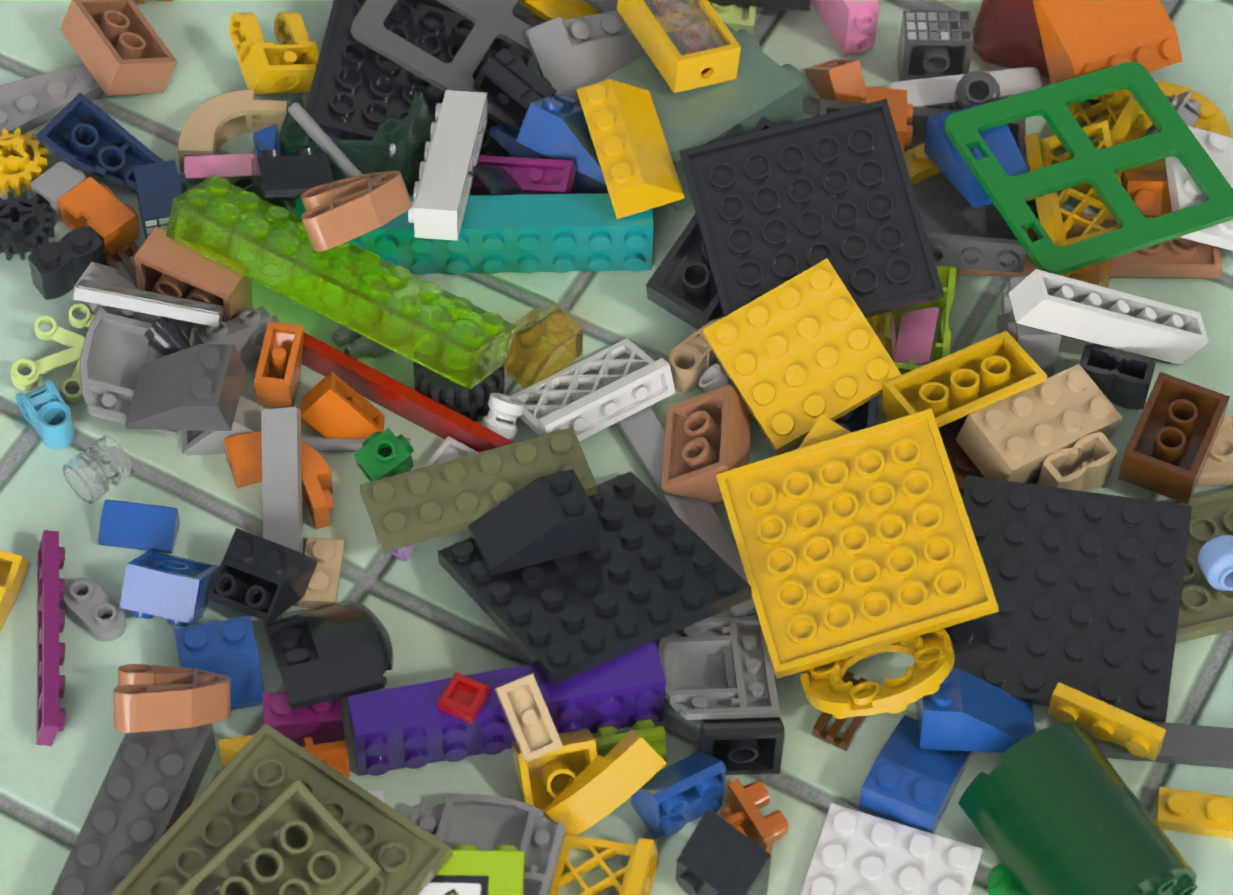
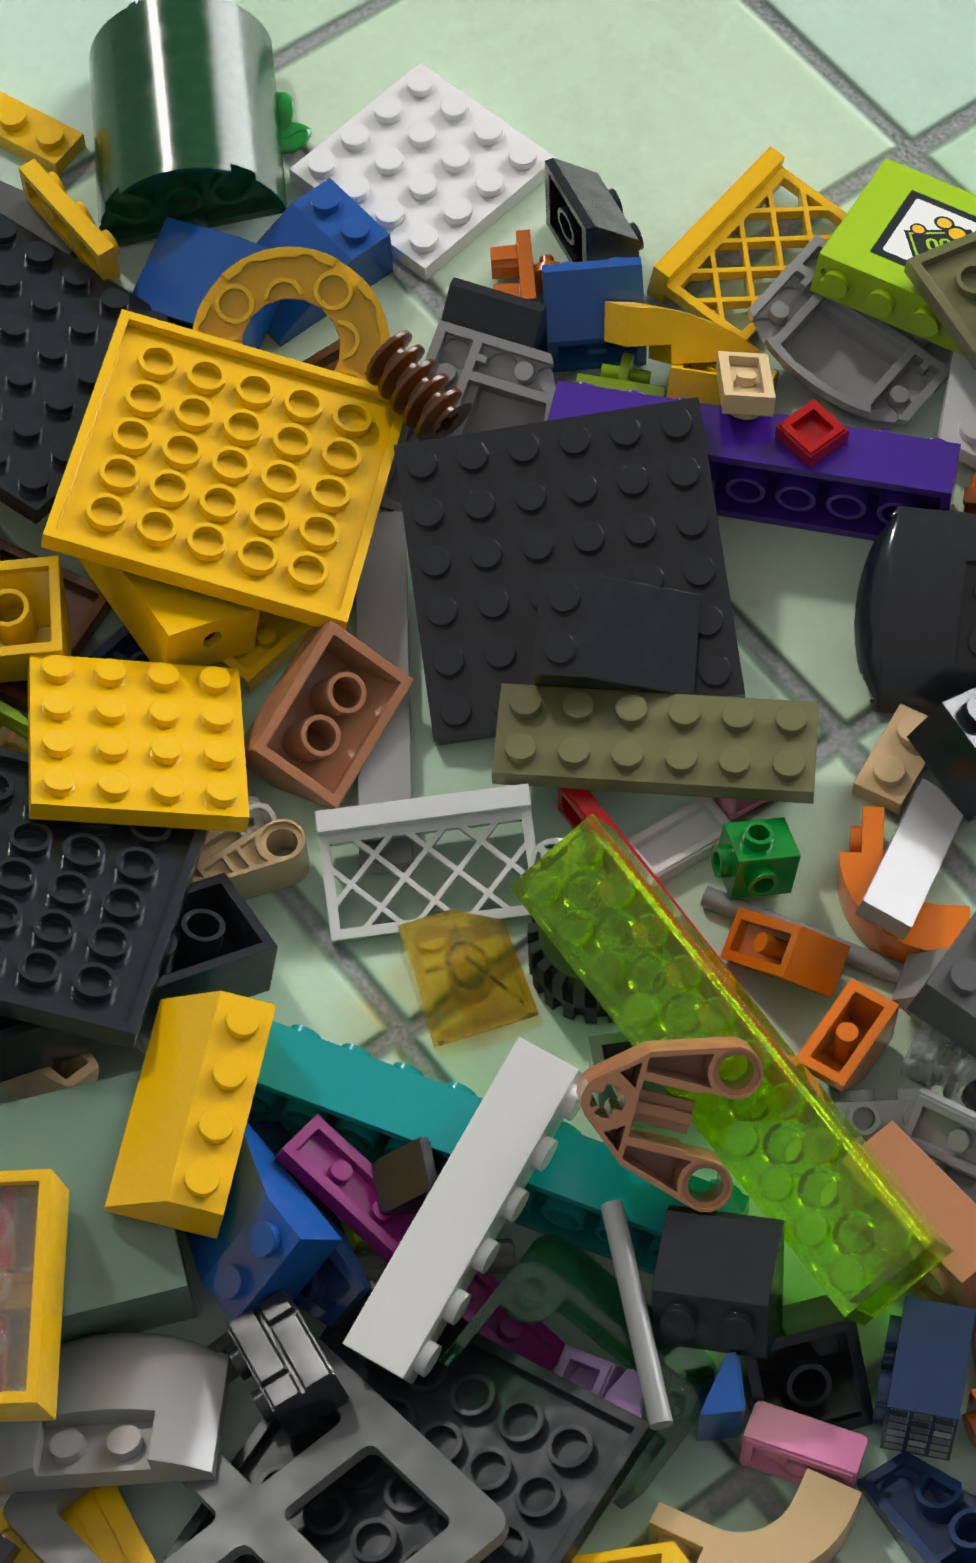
camera: 150 degrees left, 5 degrees up
none -> reddish brown piece [365,330,472,441]

